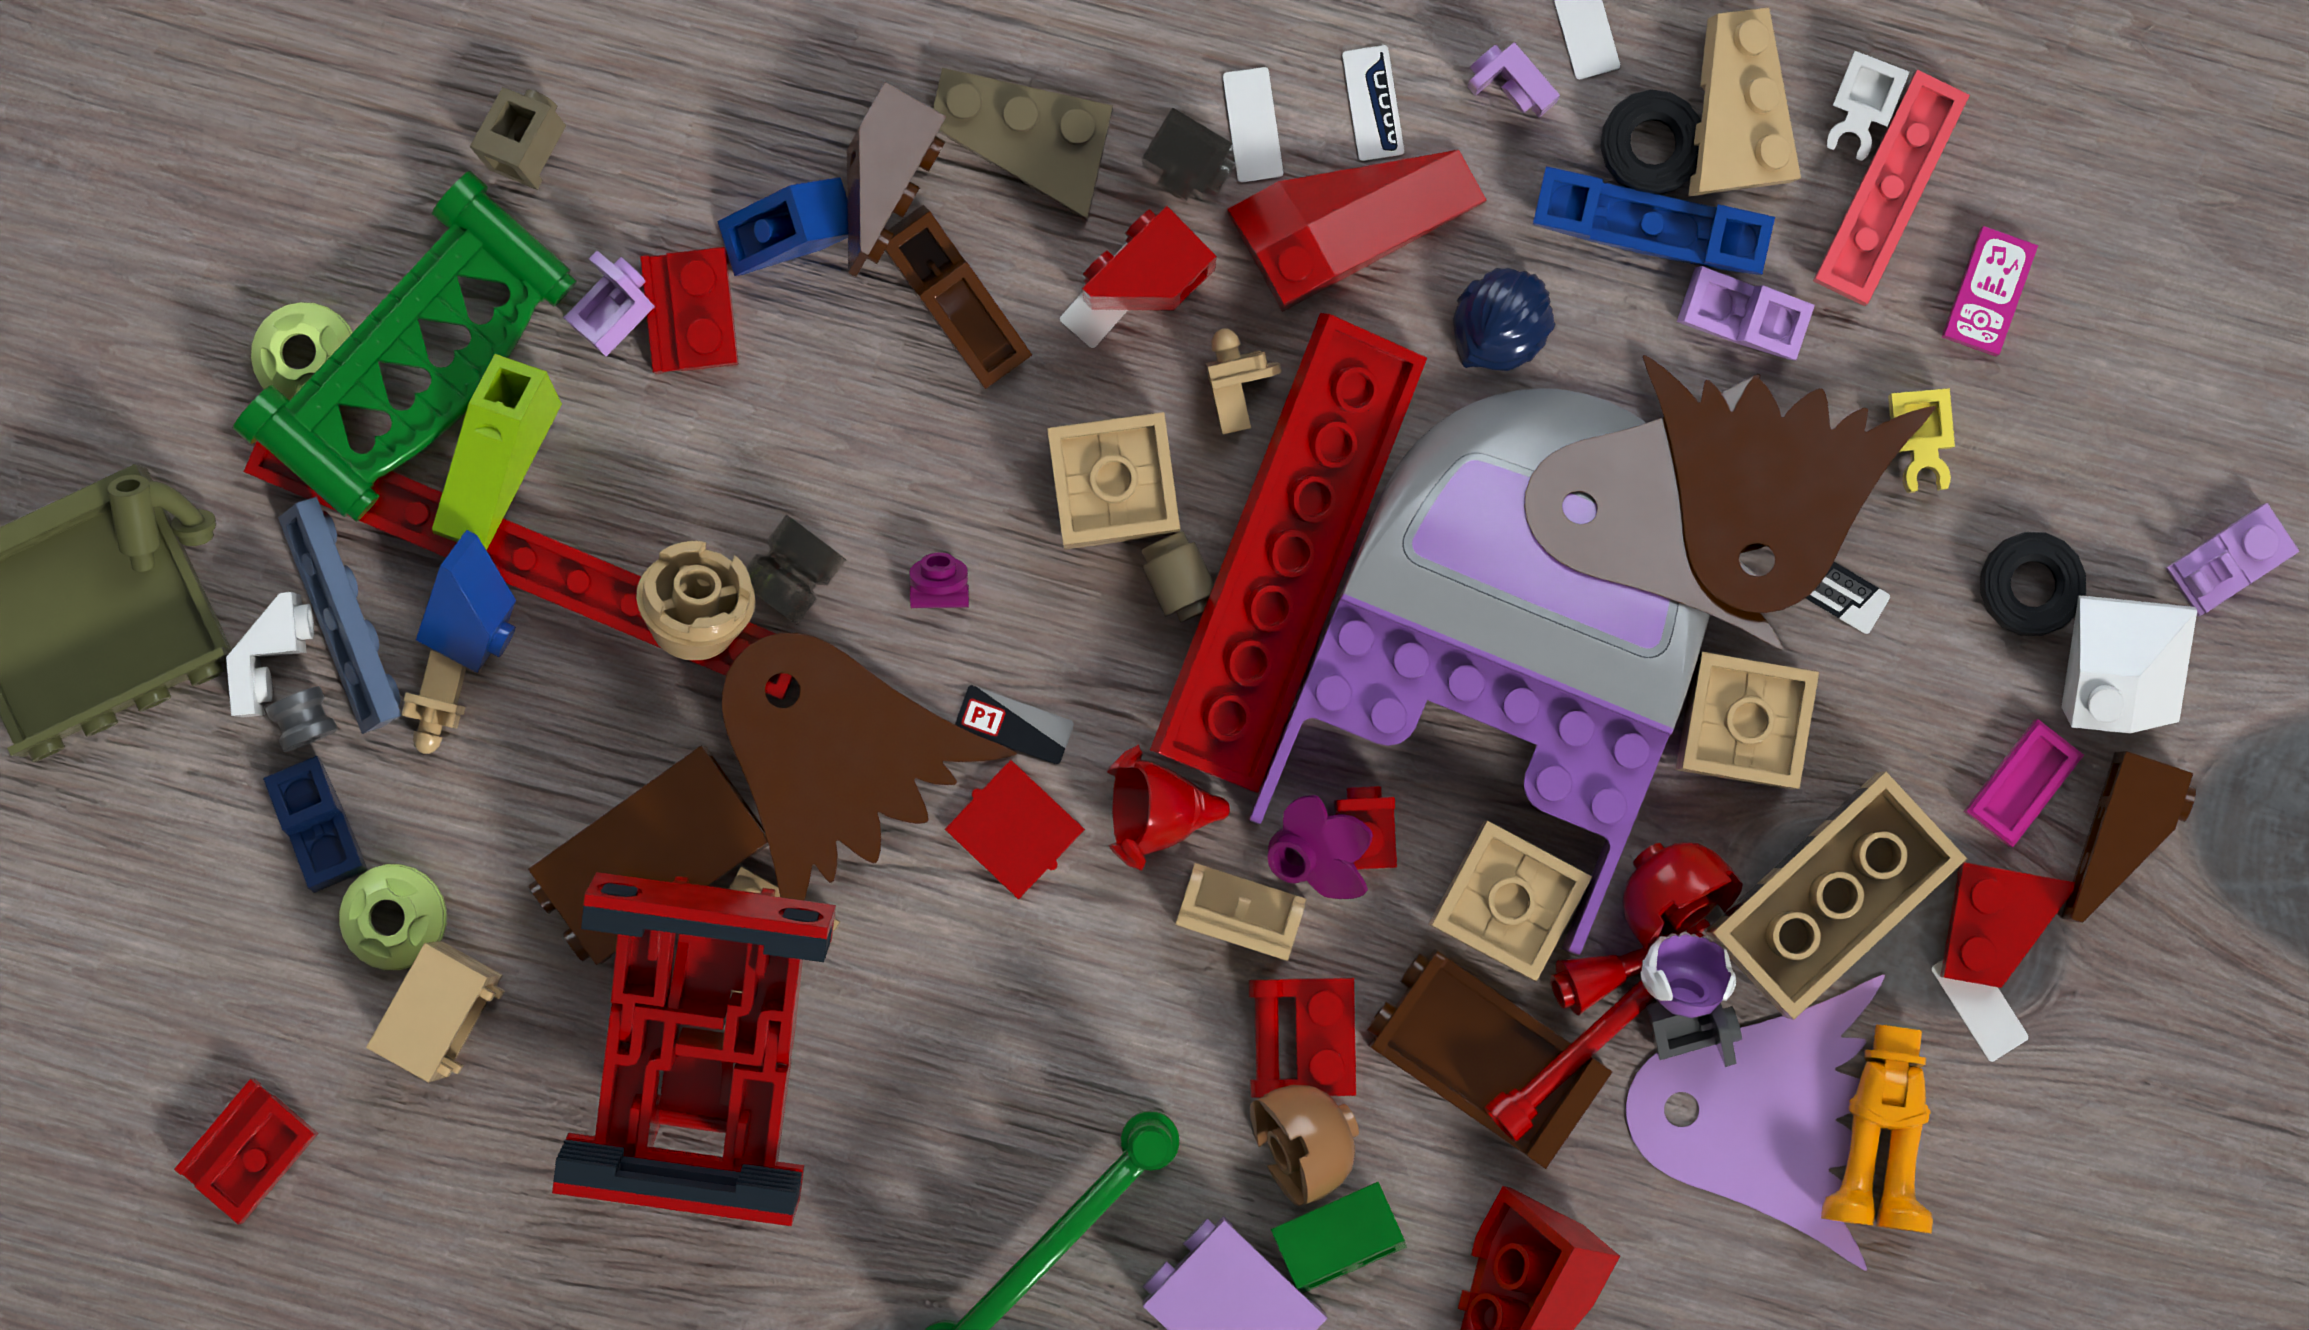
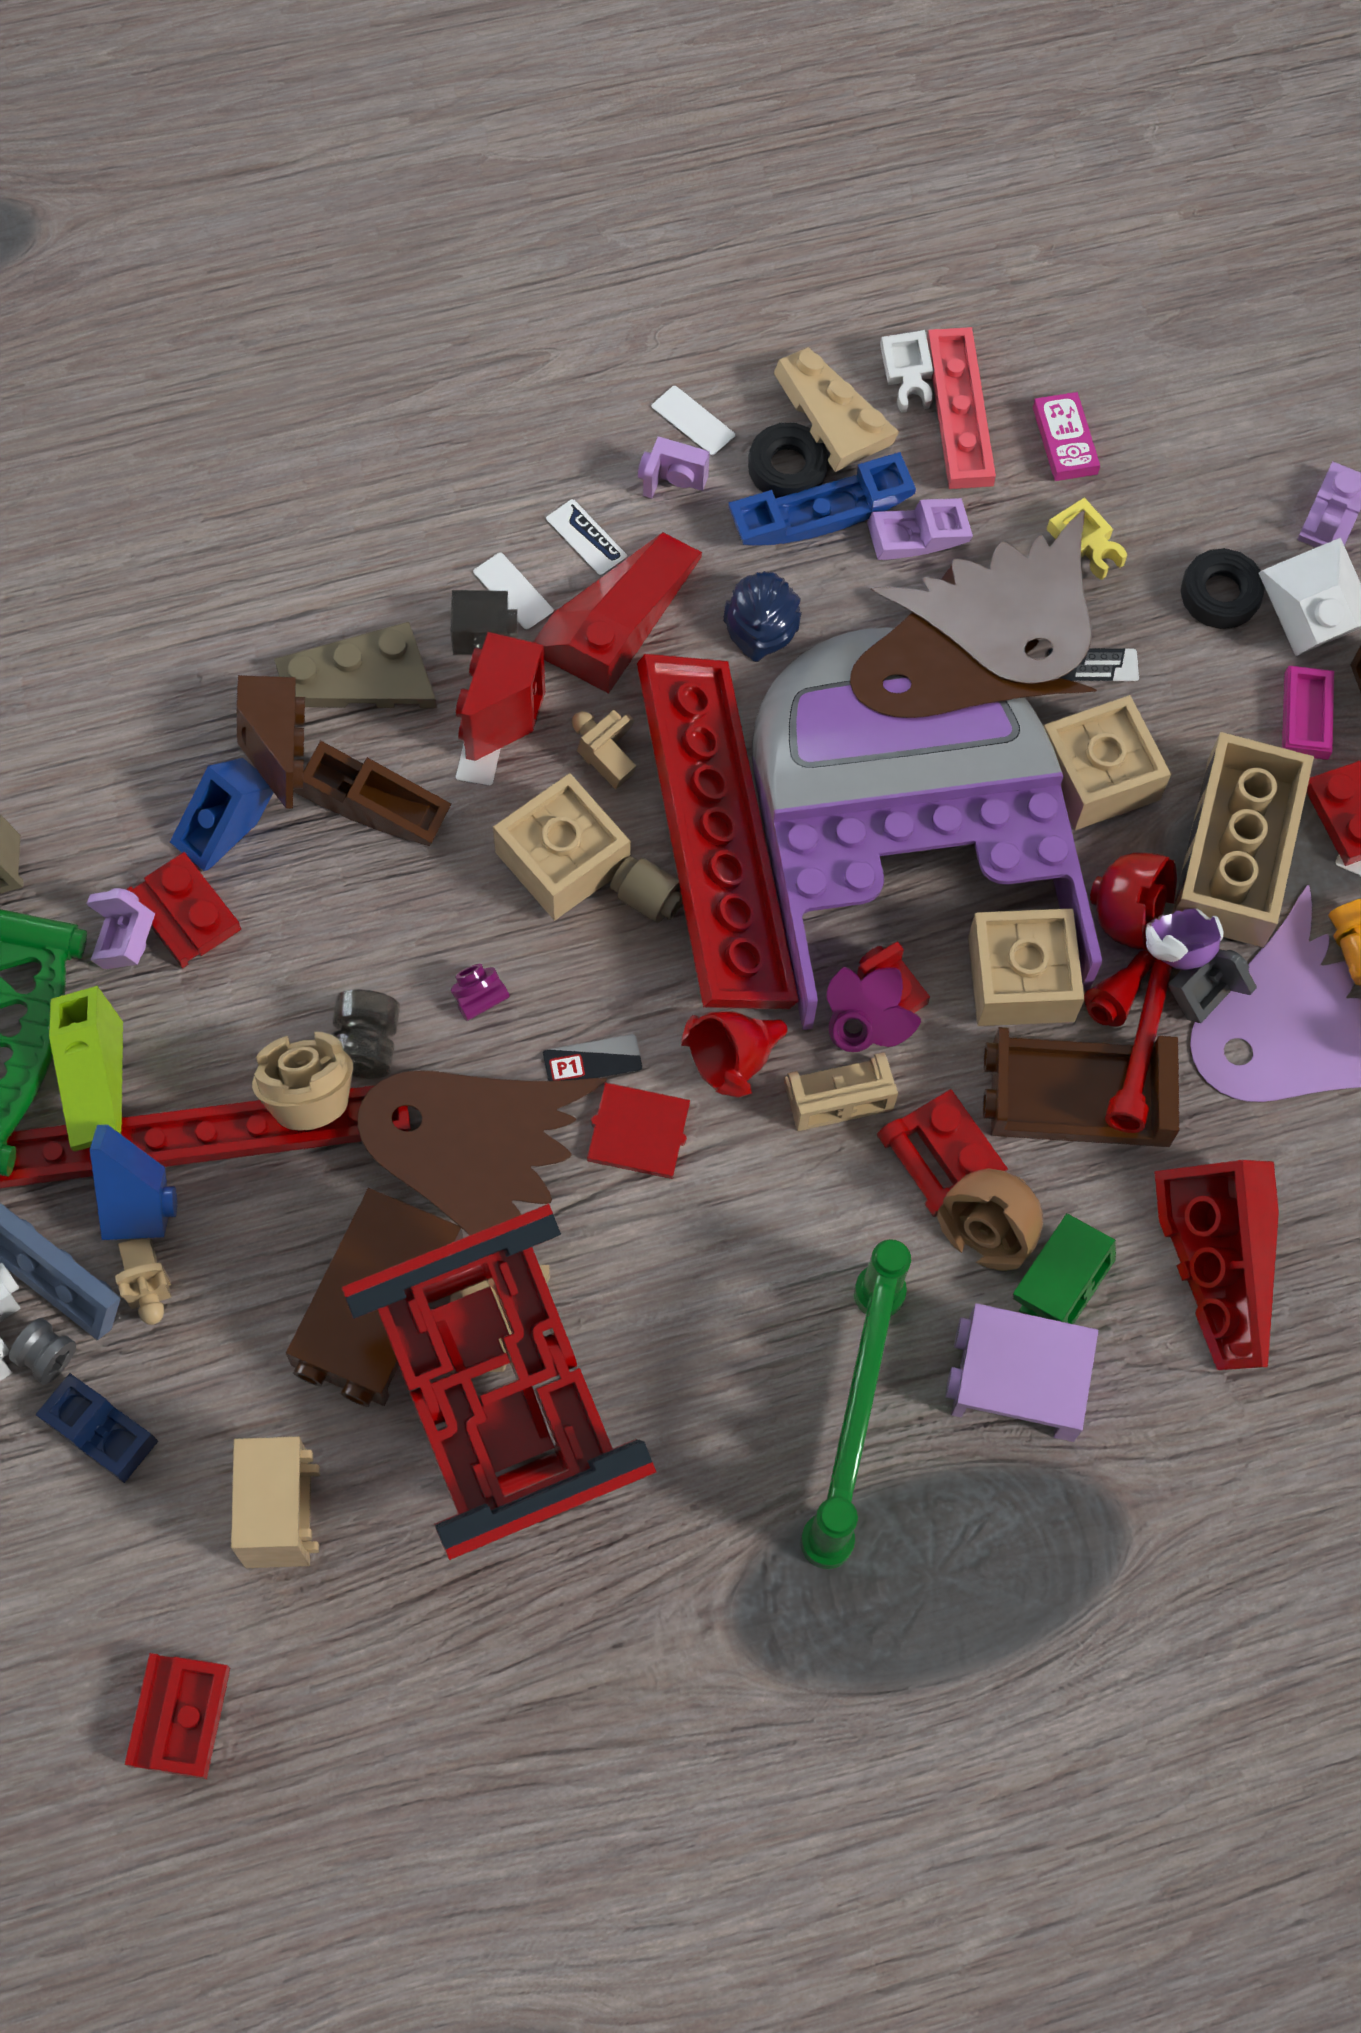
camera: 35 degrees left, 20 degrees down
yellowish green piece [339,864,447,970] -> none

